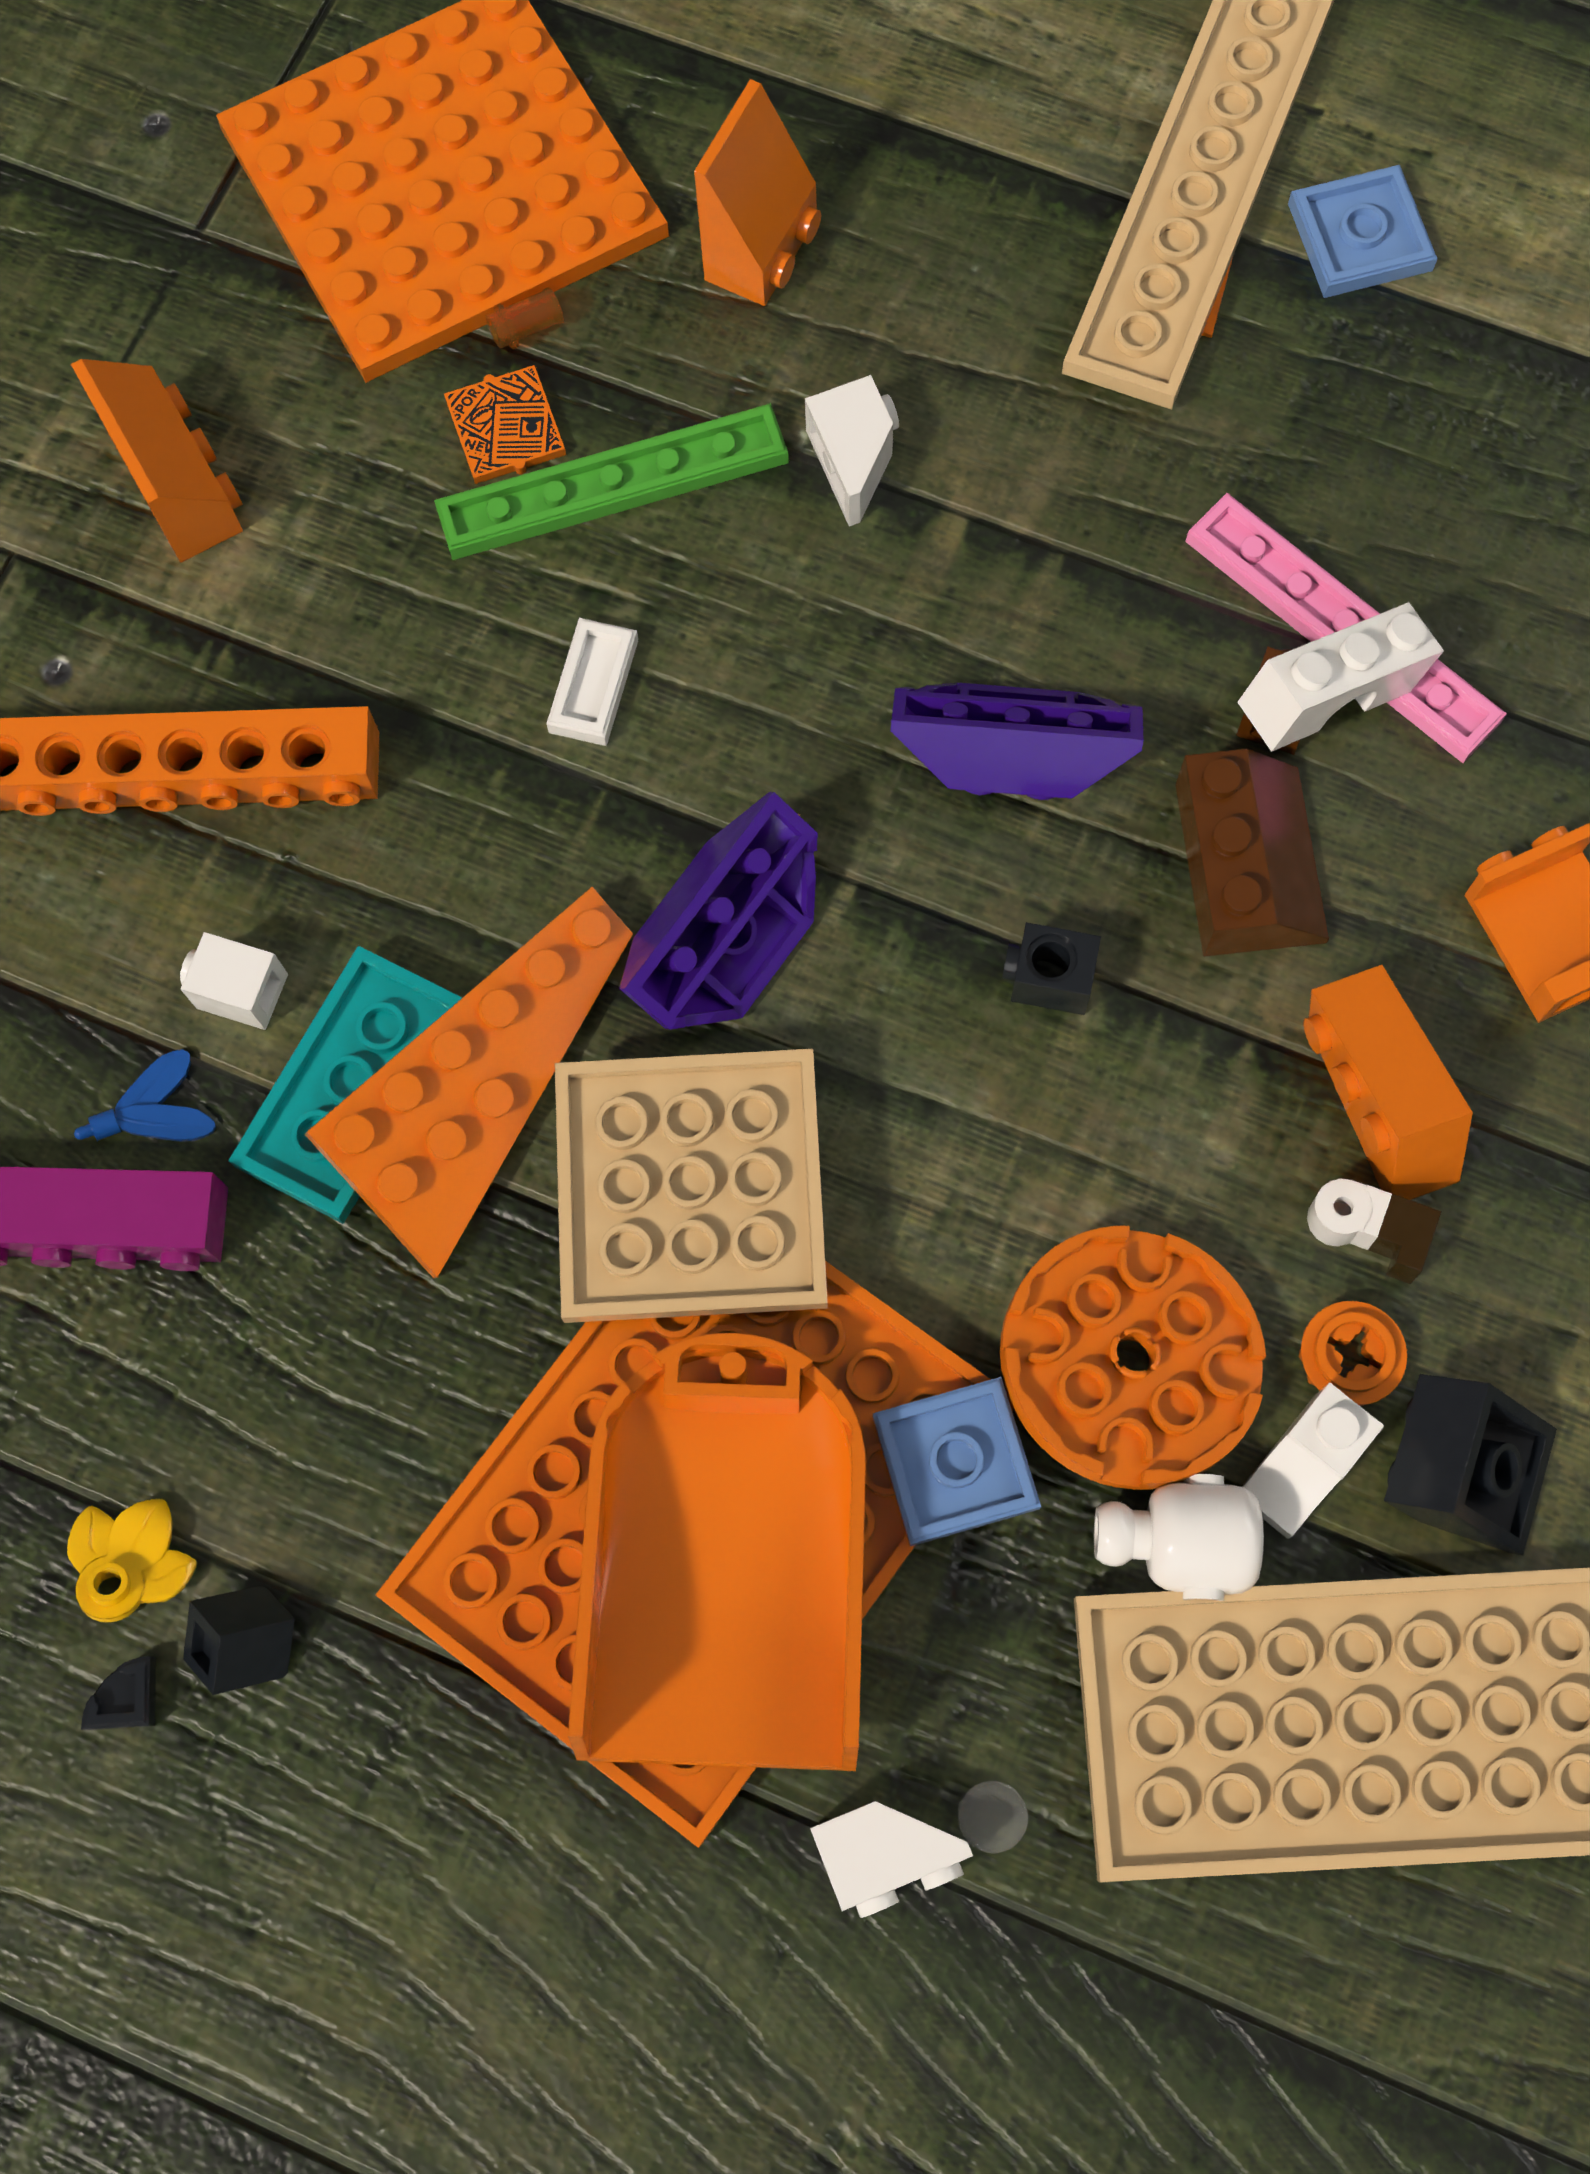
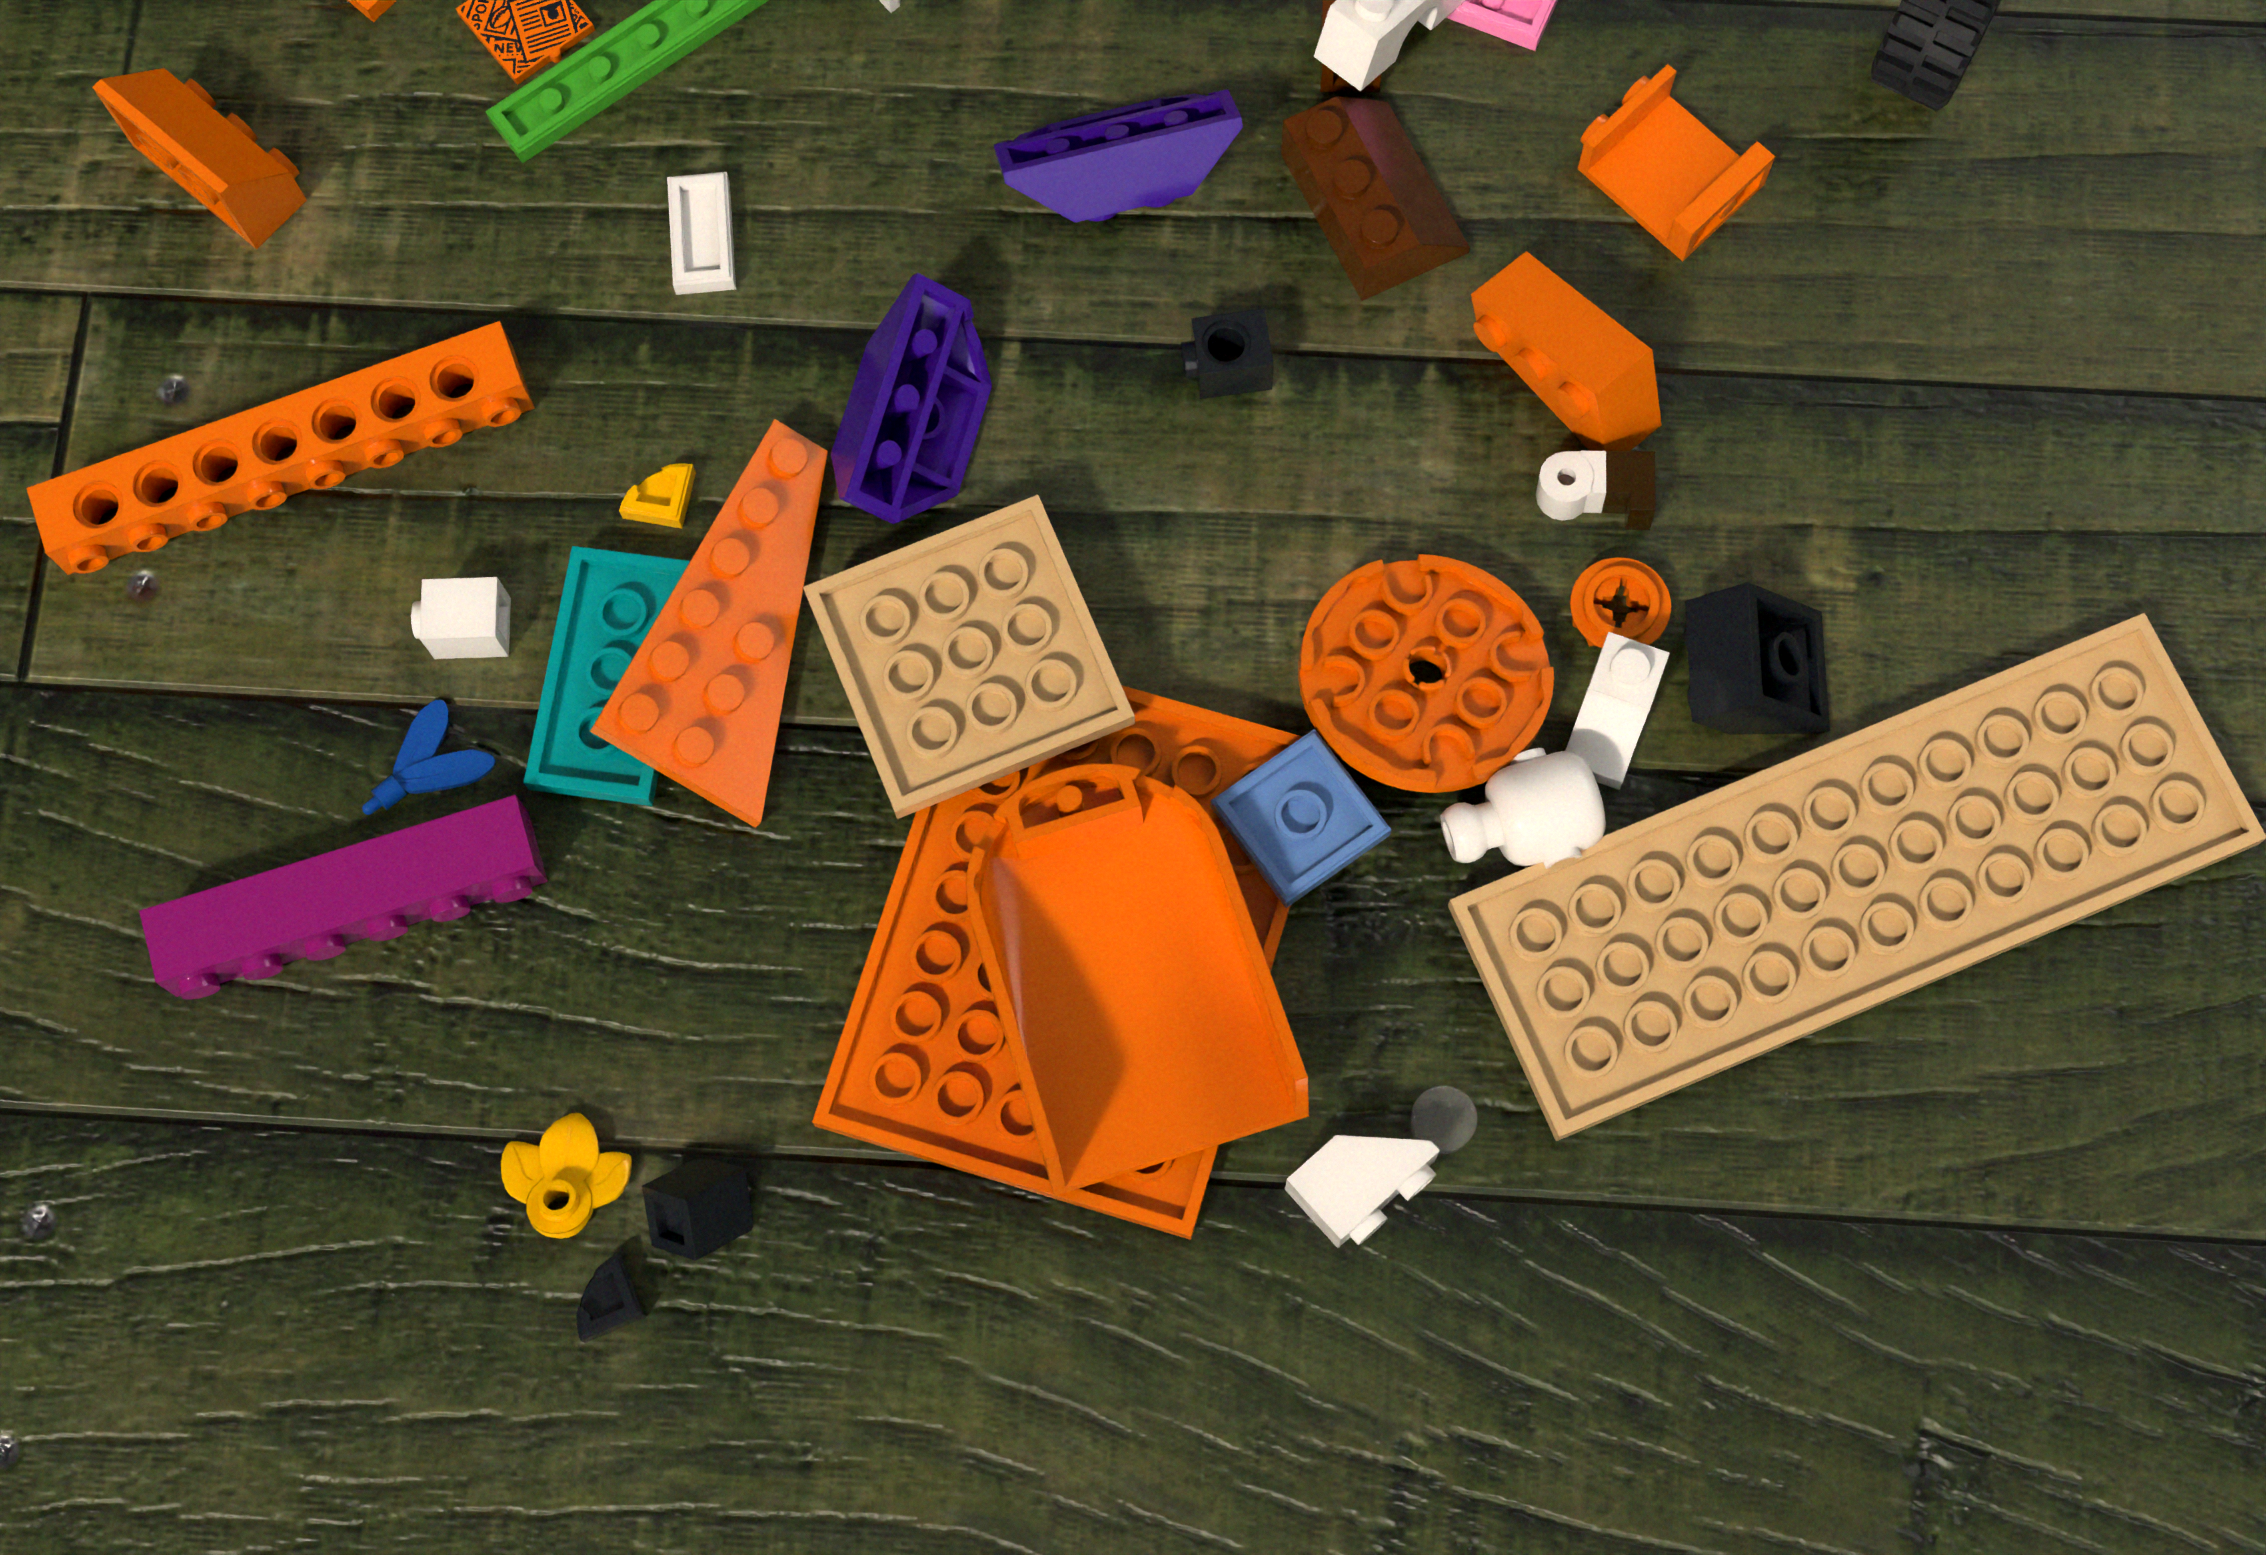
camera: 20 degrees left, 0 degrees up
none -> yellow tile [619,463,696,529]

